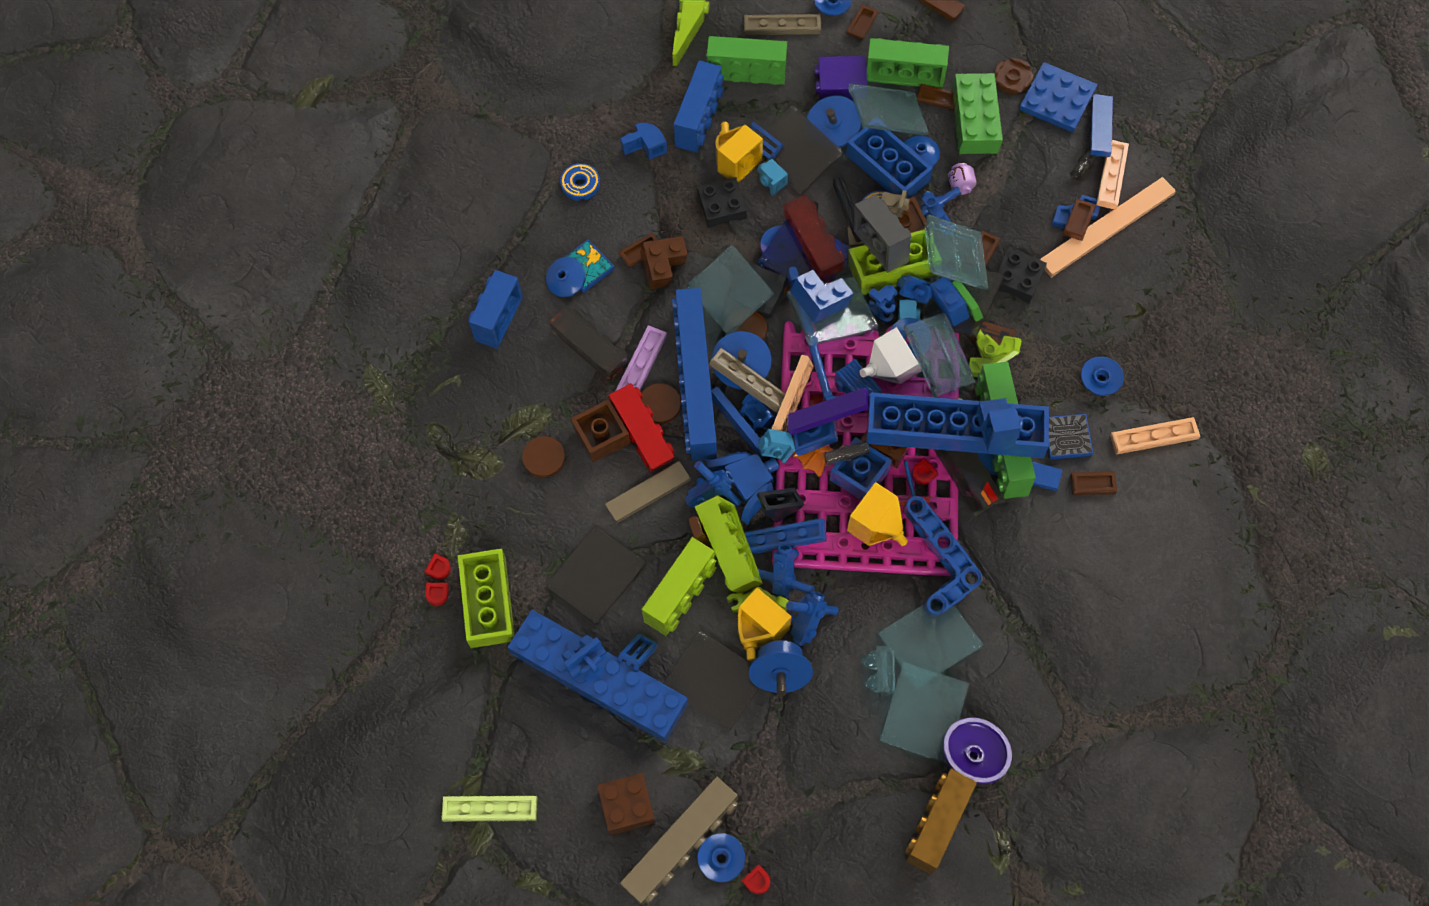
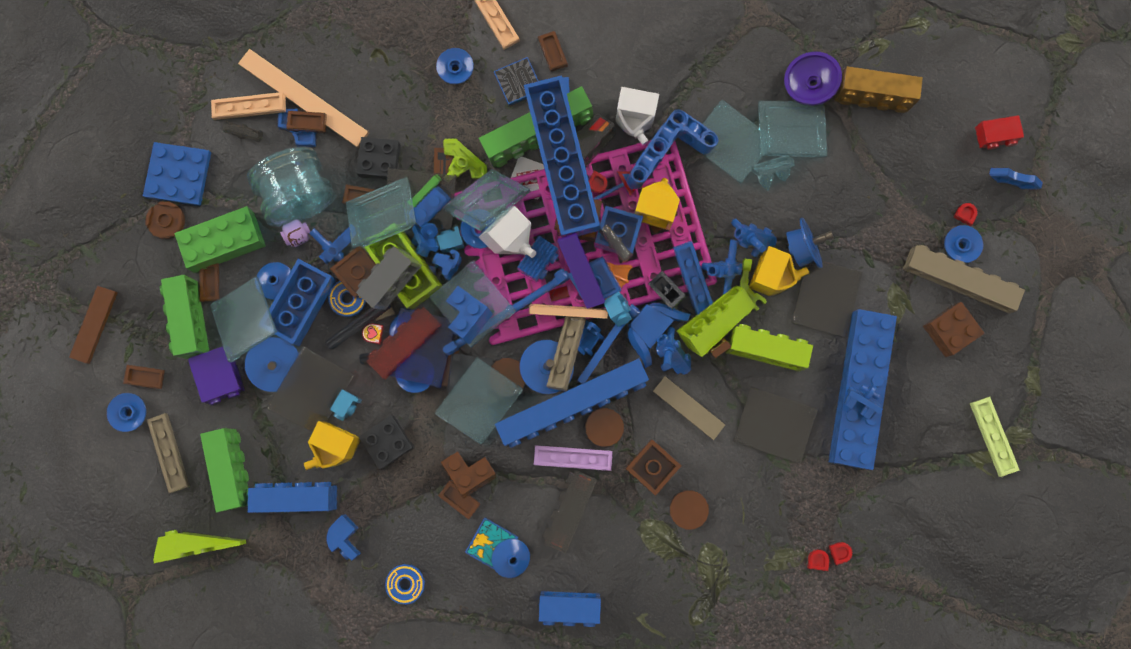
camera: 110 degrees left, 15 degrees up
lime brick [458,549,515,648] -> none
red wedge [608,383,675,473] -> none
blue tile [618,633,658,671] -> none
blue tile [750,122,784,160] -> none
dark tan bracket [881,190,910,218] -> none
blue brick [976,398,1023,452] -> none
tile [1090,94,1113,157] -> none
none -> clear light blue wheel [246,147,336,226]
none -> tile [362,323,384,345]
none -> white piece [616,87,659,145]

